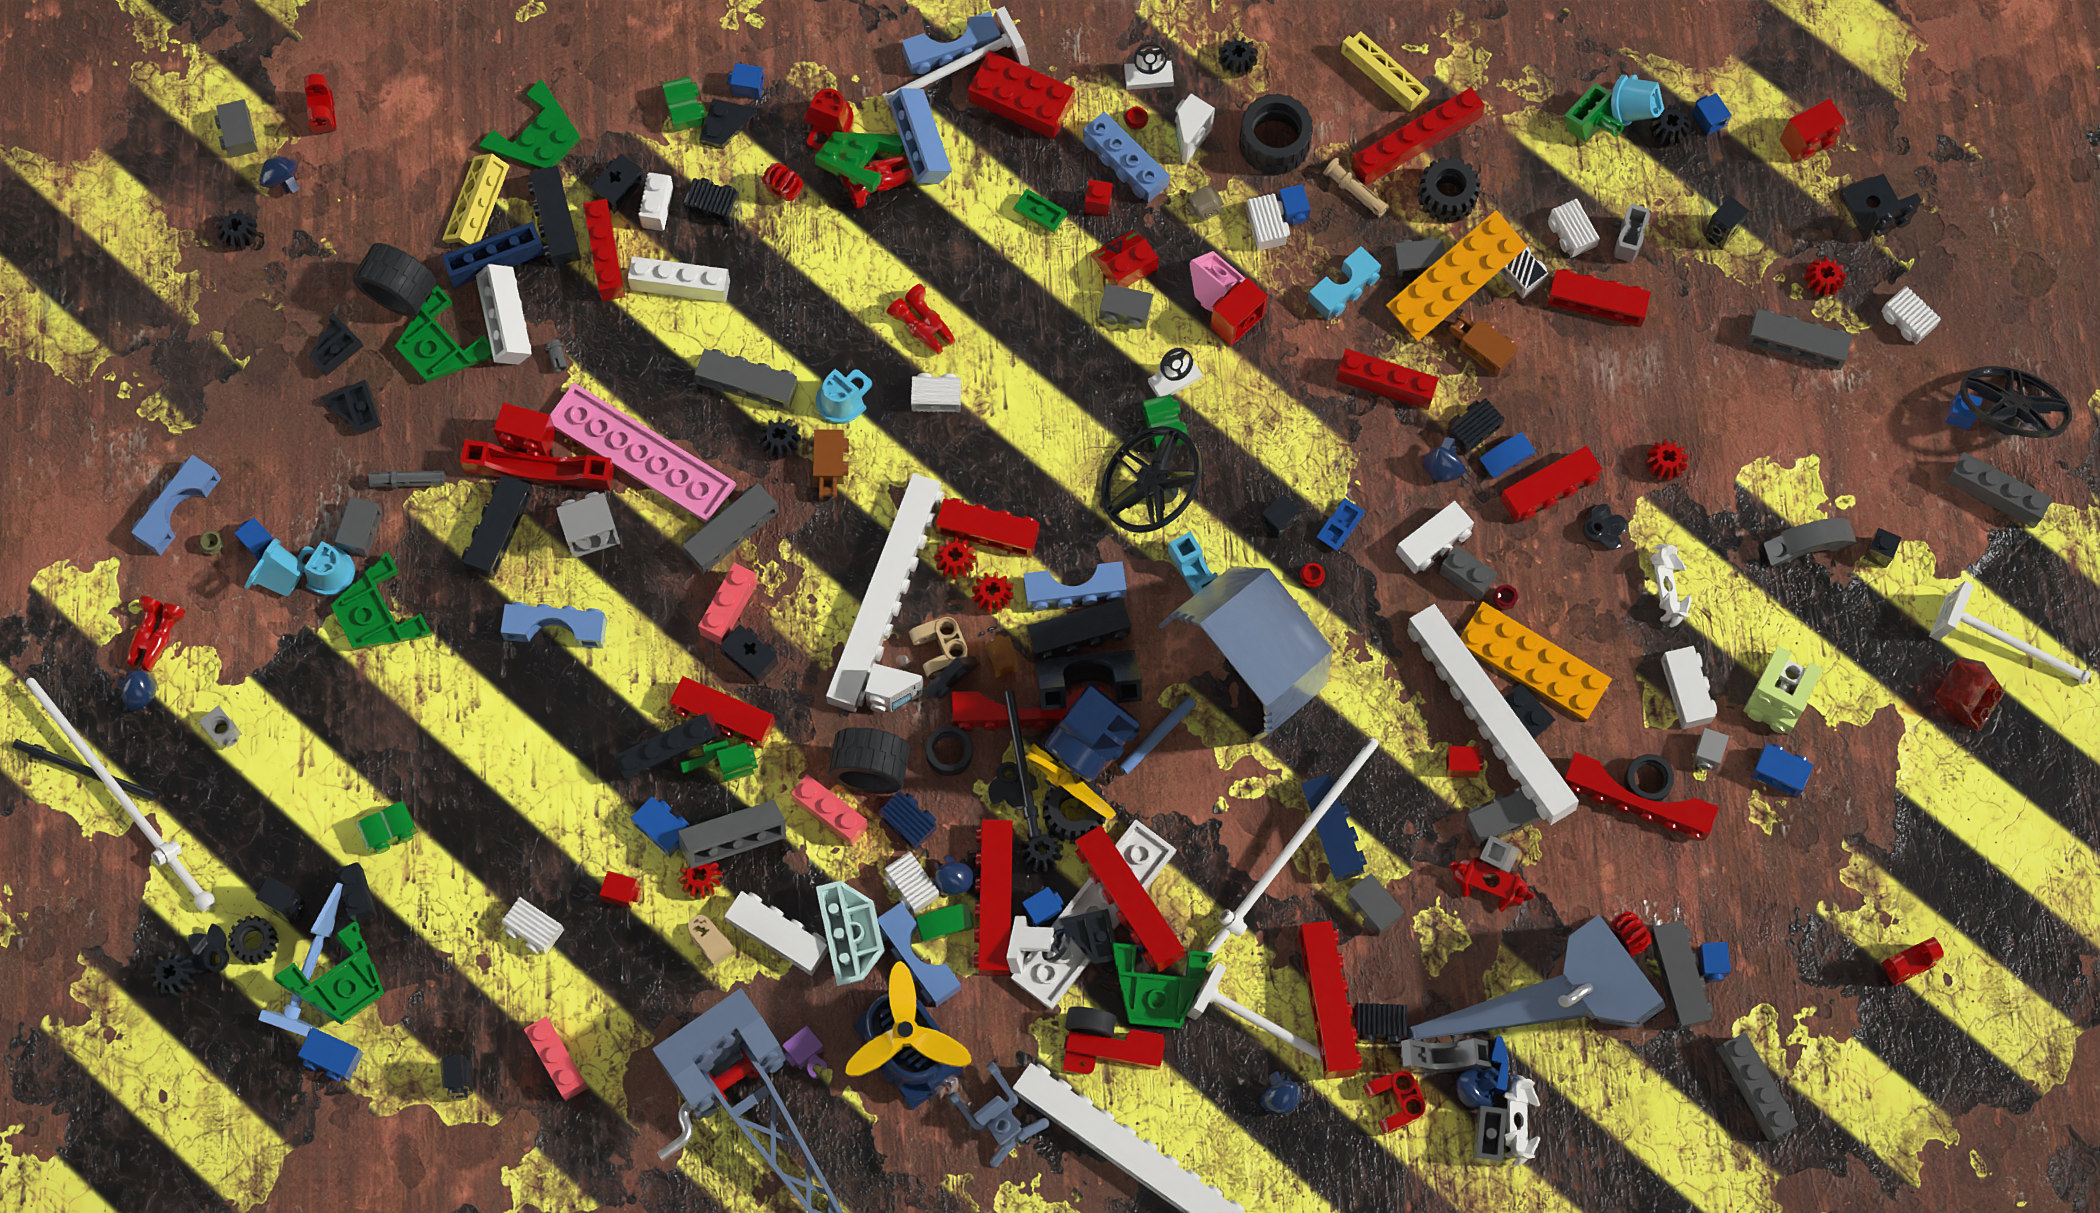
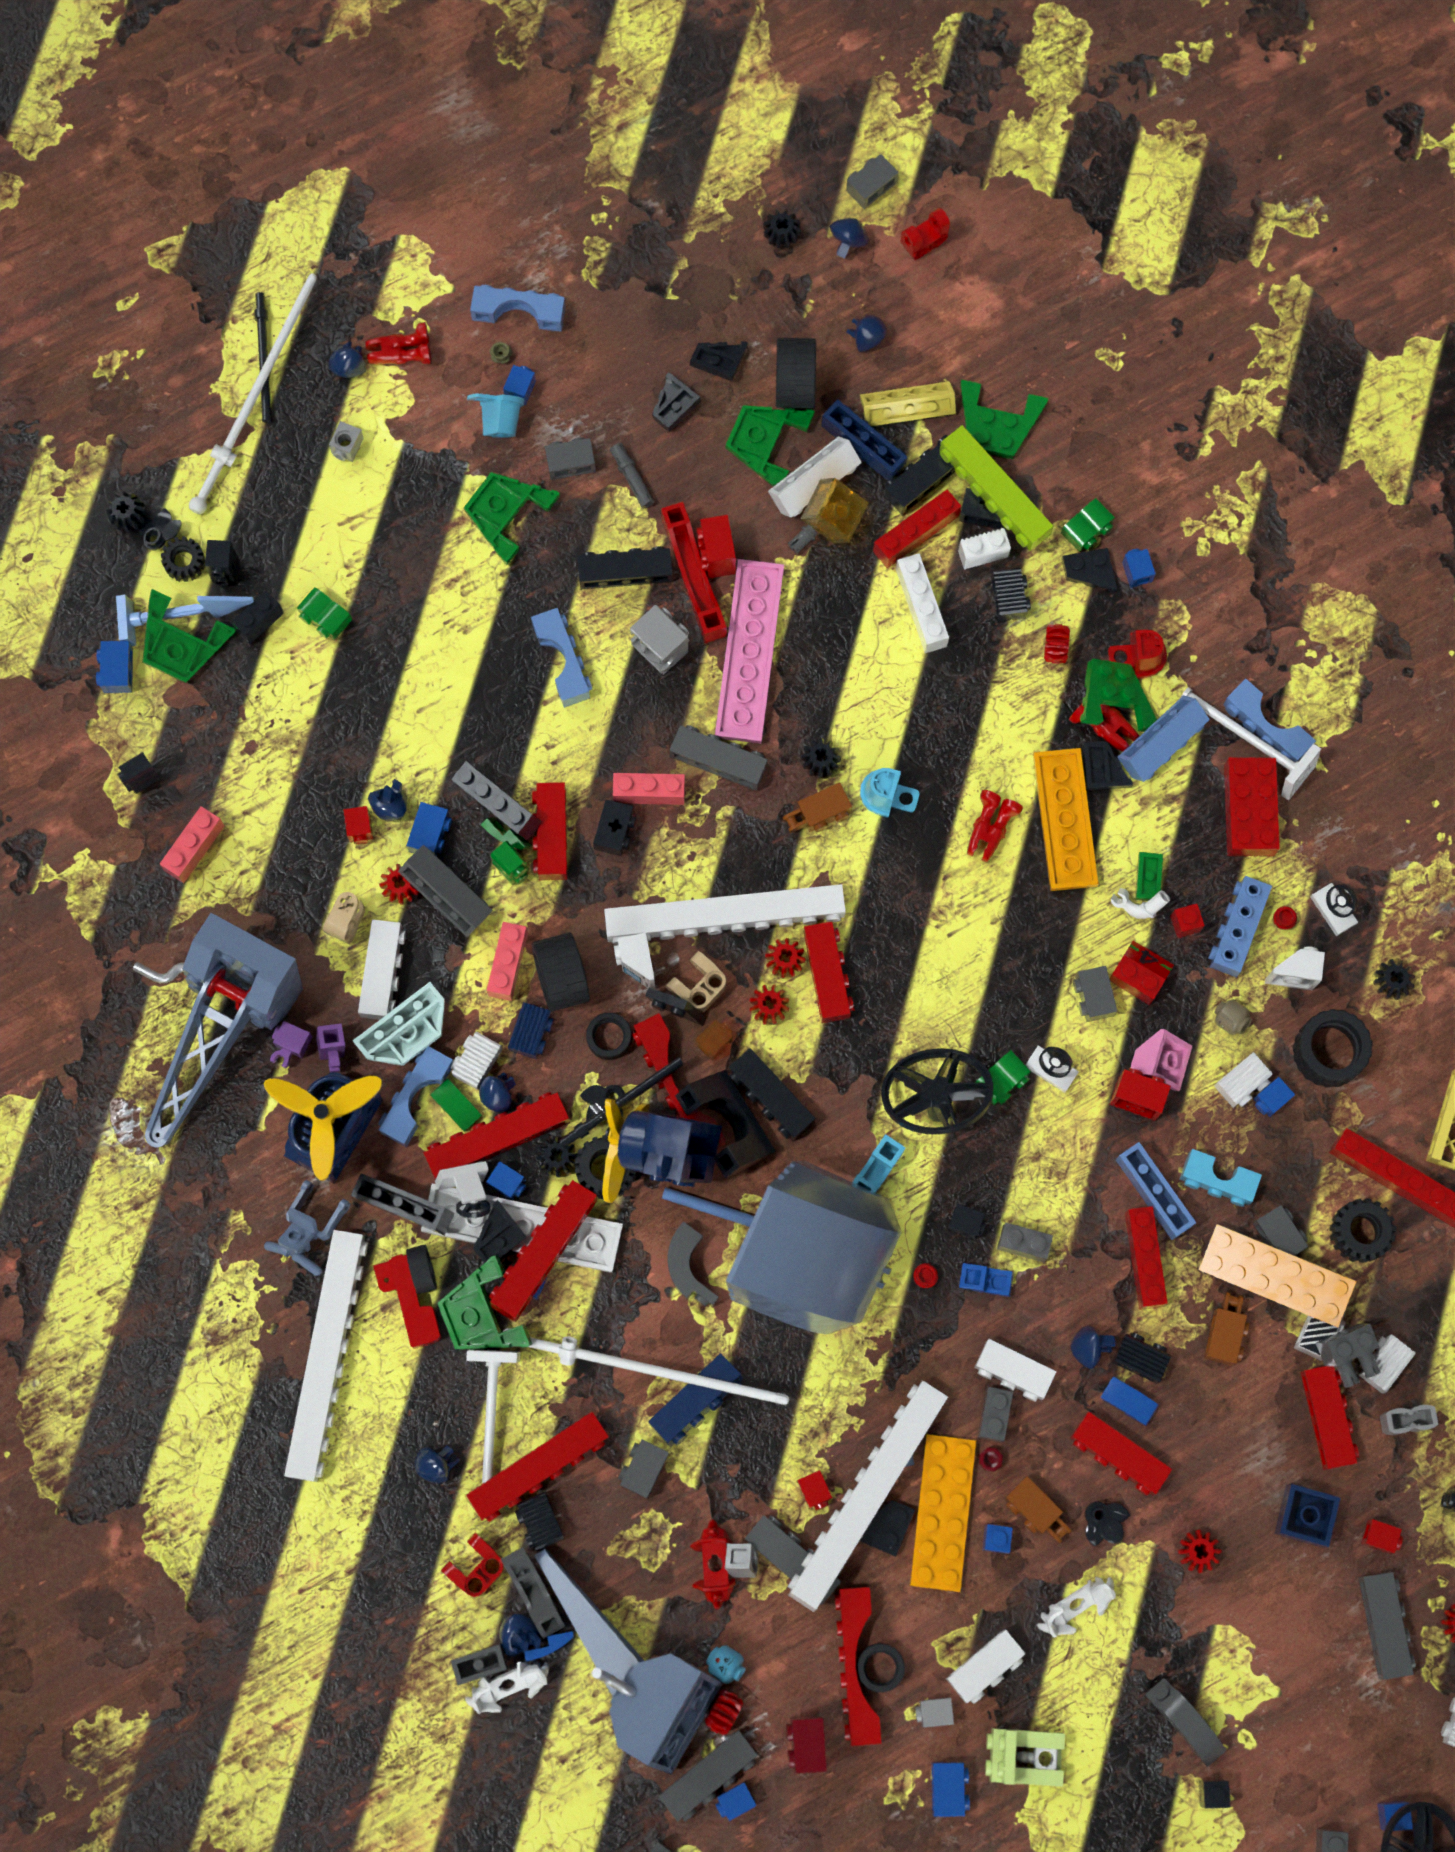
camera: 65 degrees right, 5 degrees up
medium azure container [297,541,355,596] -> none
white brick [502,897,564,955] -> none
dark grey brick [695,349,798,411] -> none
white brick [911,373,961,413] -> none
medium blue arch [1023,561,1127,611] -> none
tan pin [1323,158,1389,217] -> none
none -> medium lavender brick [316,1024,345,1073]
none -> black brick [351,1173,455,1236]
none -> dark blue piece [368,779,407,821]
none -> dark grey arch [668,1221,719,1307]
none -> medium azure head [706,1645,745,1684]
none -> dark red brick [786,1716,827,1774]
none -> clear yellow brick [801,478,869,543]
none -> dark blue piece [847,315,887,352]
none -> lime brick [939,425,1054,551]
none -> blue brick [982,1524,1013,1554]
none -> flat silver brick [997,1222,1053,1263]
none -> dark orange brick [1004,1476,1072,1544]
none -> light orange plate [1033,748,1099,891]
none -> black wing [1082,741,1133,790]
none -> white piece [1111,888,1170,919]
none -> medium blue brick [1116,1142,1196,1240]
none -> dark blue brick [1274,1484,1340,1548]
none -> dark grey brick [1316,1324,1381,1388]
none -> red brick [1361,1519,1403,1554]

